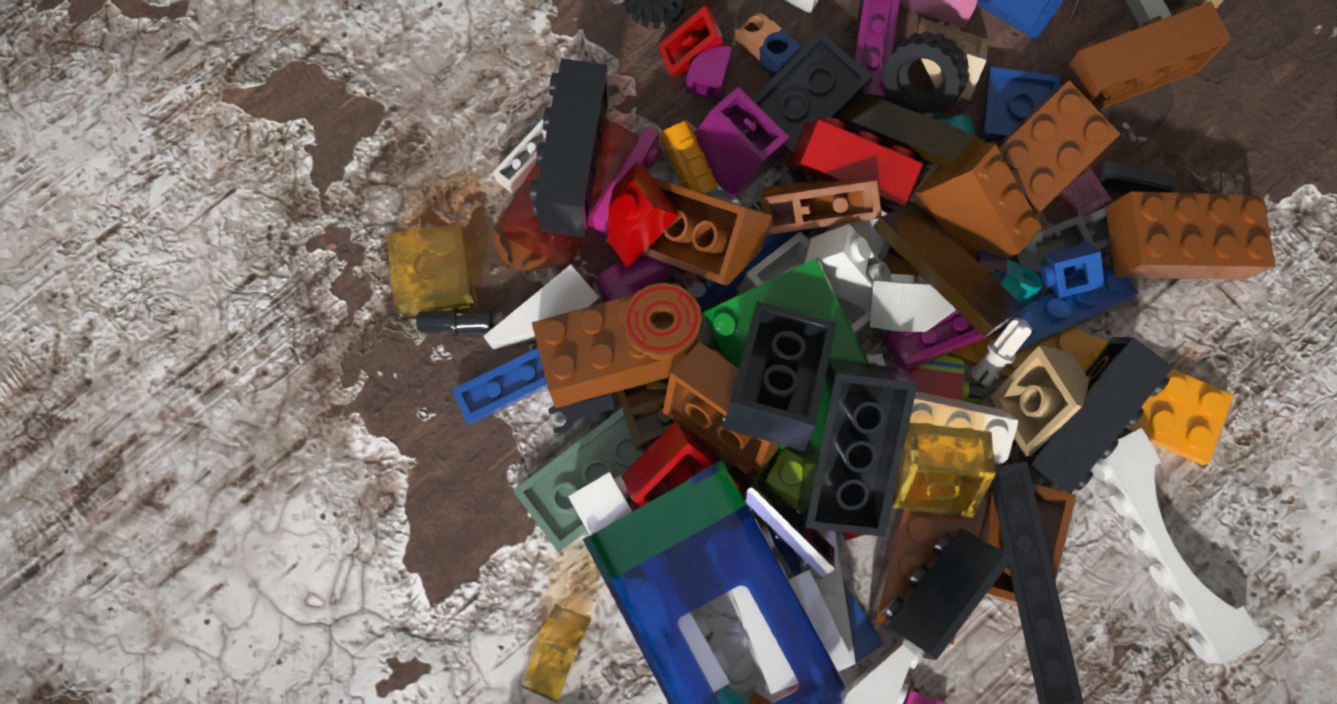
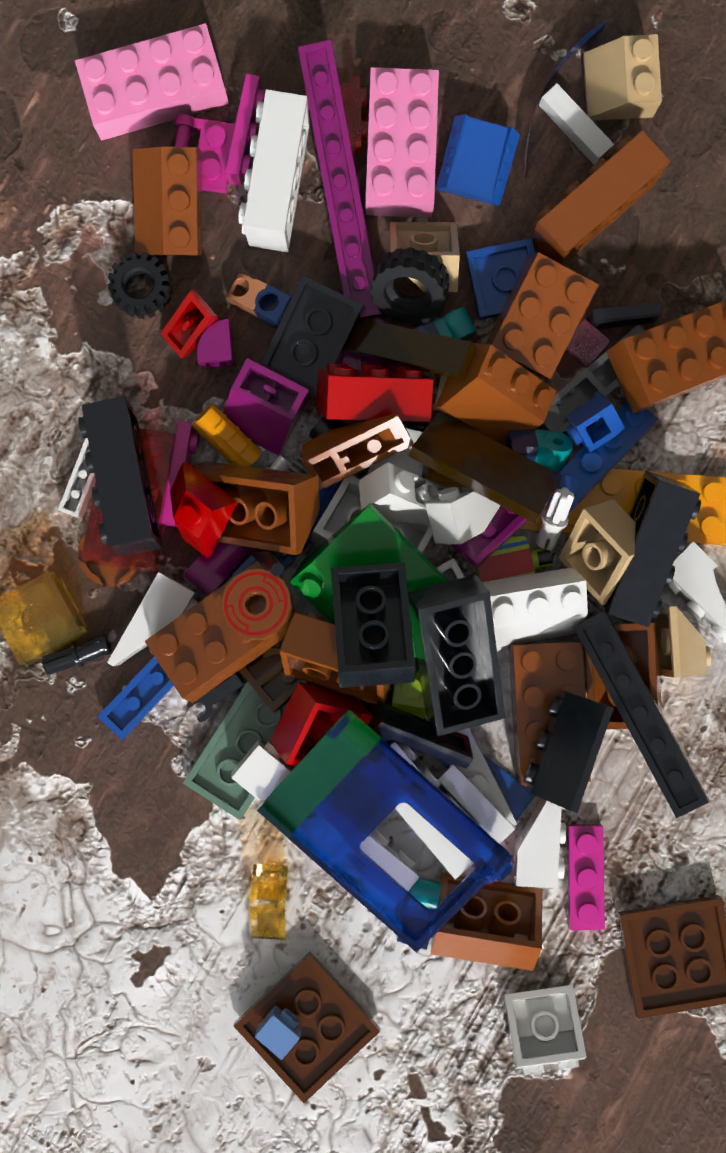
camera: 20 degrees left, 10 degrees up
clear yellow brick [892,422,996,517] -> none
none -> tan slope [654,606,711,678]

